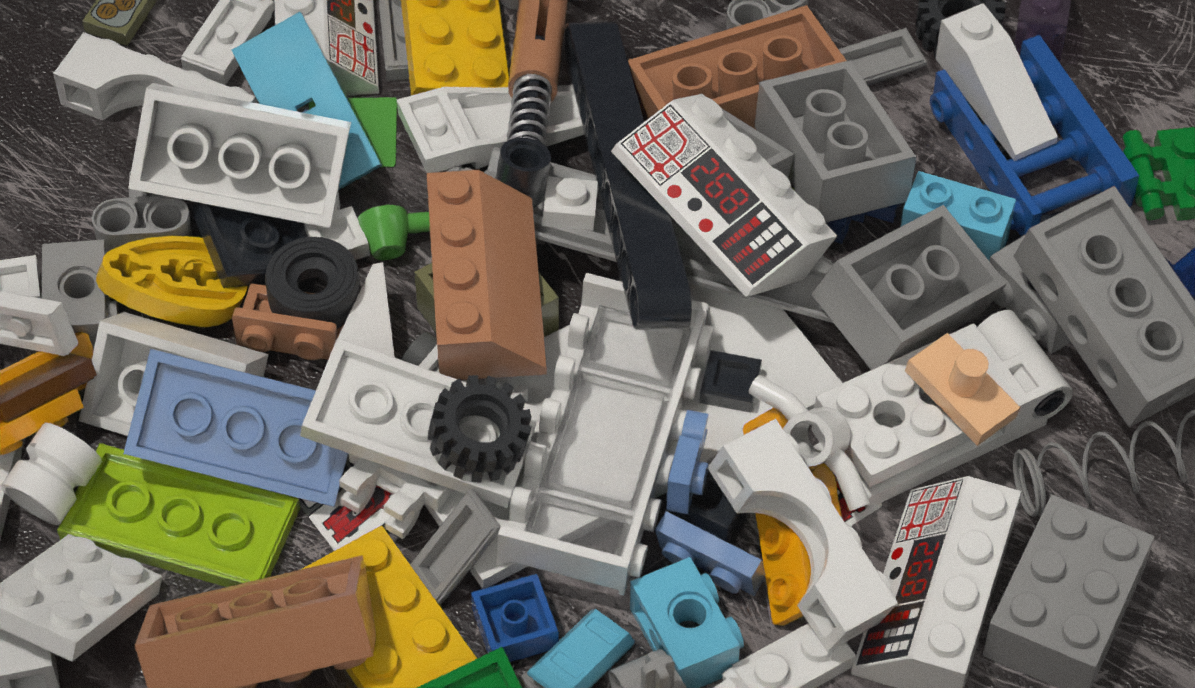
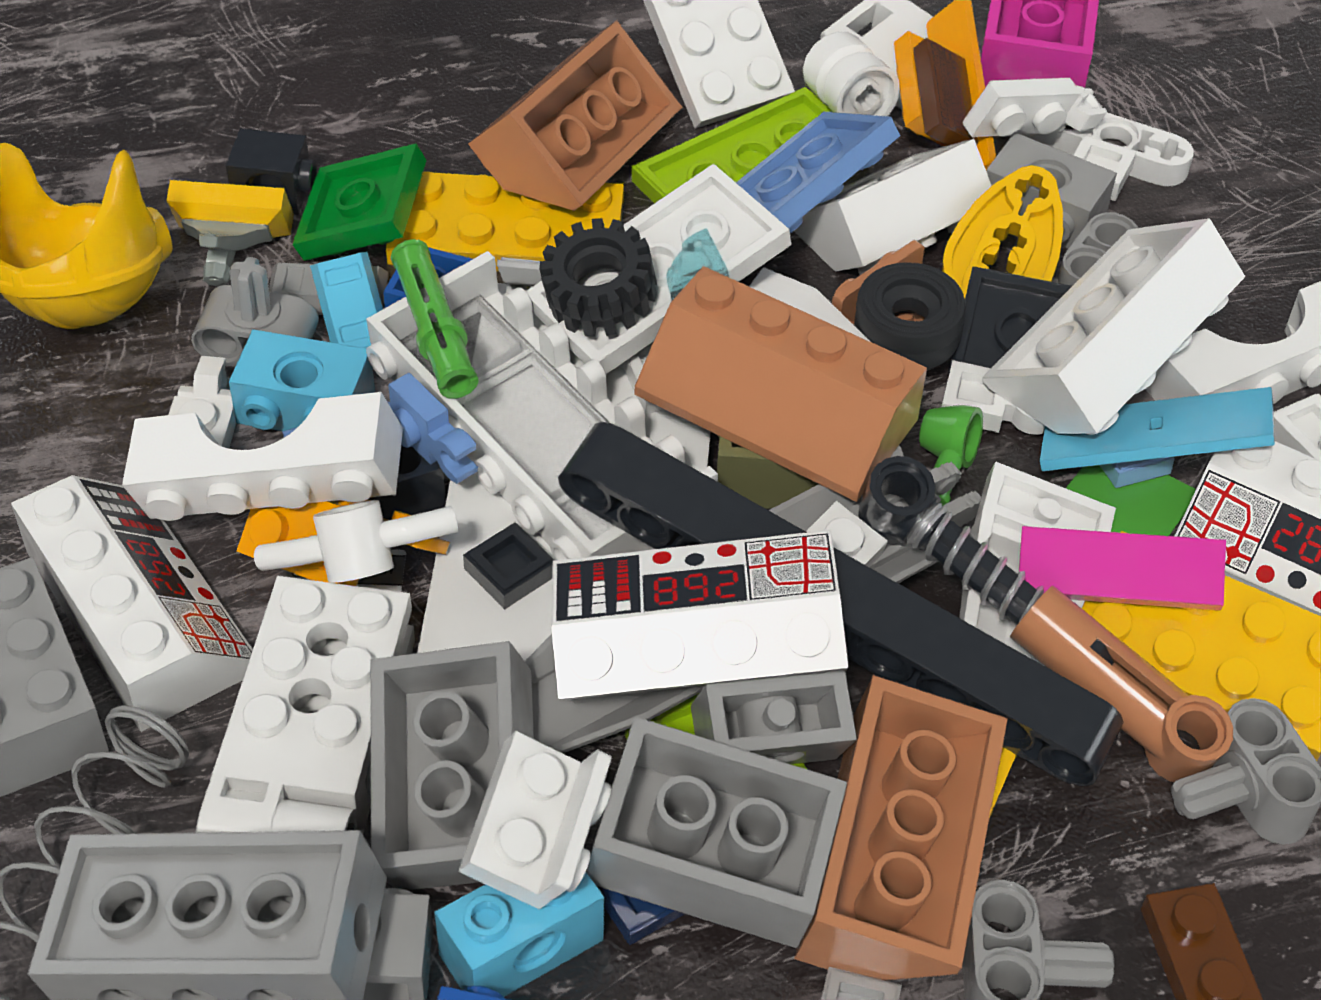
camera: 125 degrees right, 5 degrees down
light nougat tile [905,333,1020,446] -> none
none -> bright green pin [391,239,479,399]
none -> white bracket [458,731,611,909]
none -> clear light blue tile [666,228,729,302]
none -> dark pink tile [1019,526,1226,610]

